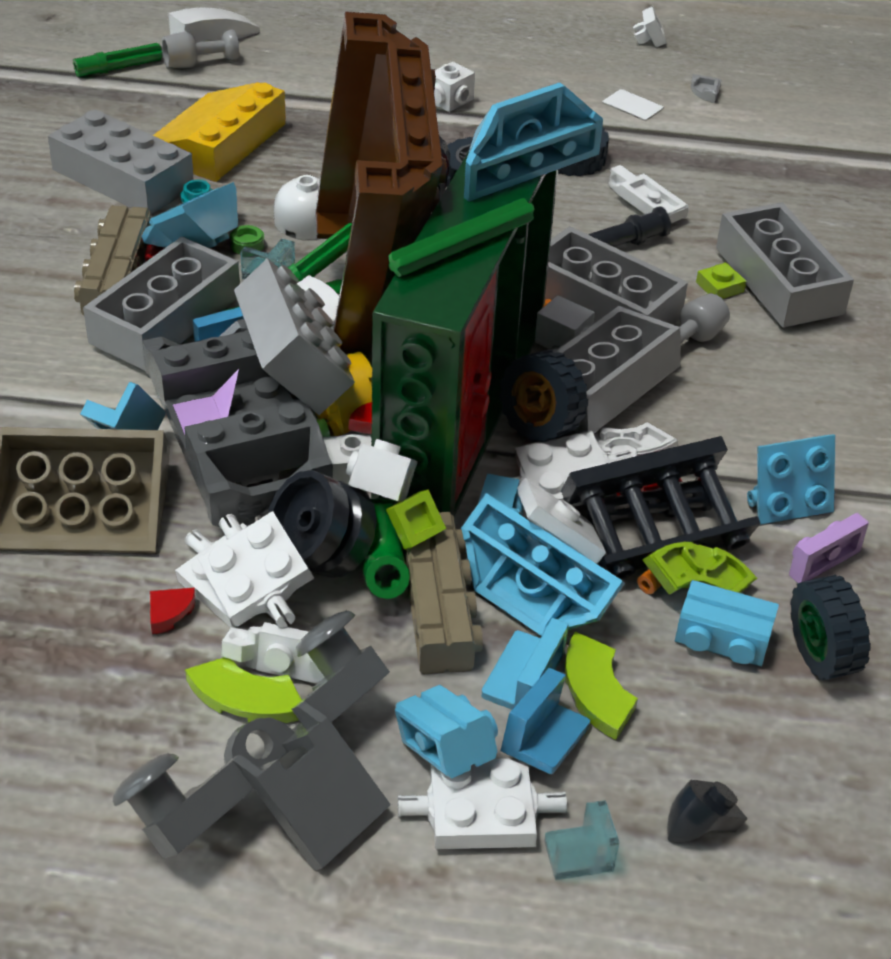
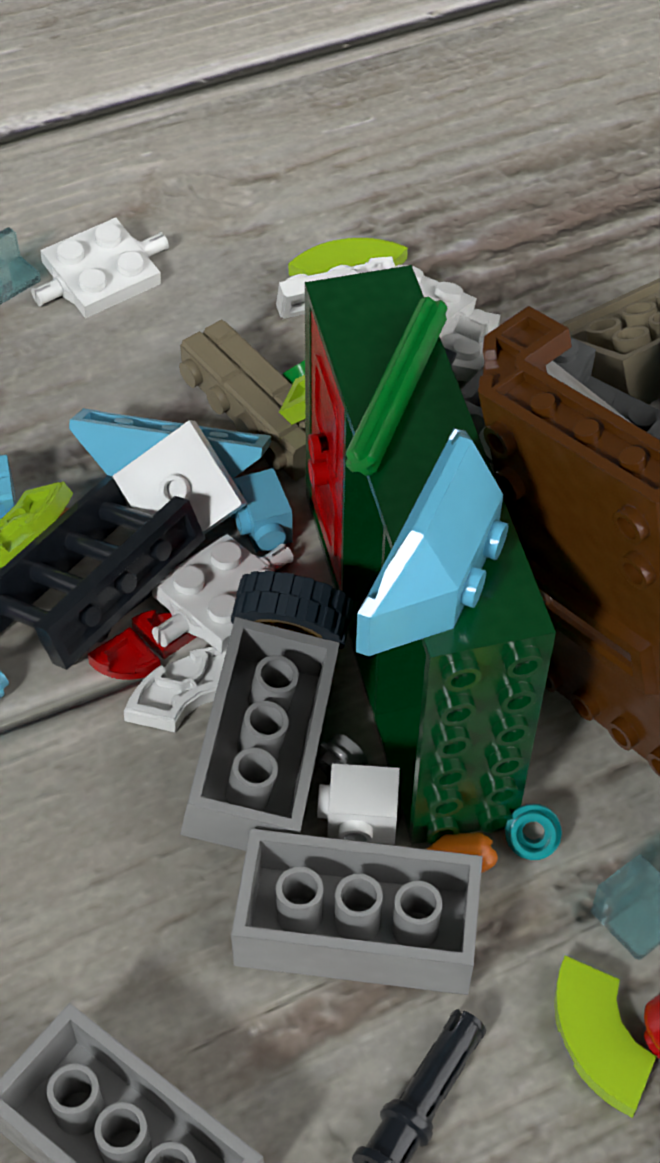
camera: 150 degrees right, 10 degrees up
dark grey piece [113,610,391,870] -> none
red tile [150,587,196,634] -> none
lavender sticker [173,369,239,434] -> none
medium azure brick [395,684,498,779] -> none
medium azure panel [481,618,569,710] -> none
dark azure panel [500,668,590,774] -> none
lime tile [565,632,638,740] -> none
light grey piece [679,293,730,344] -> none
lime plate [696,262,746,299] -> none

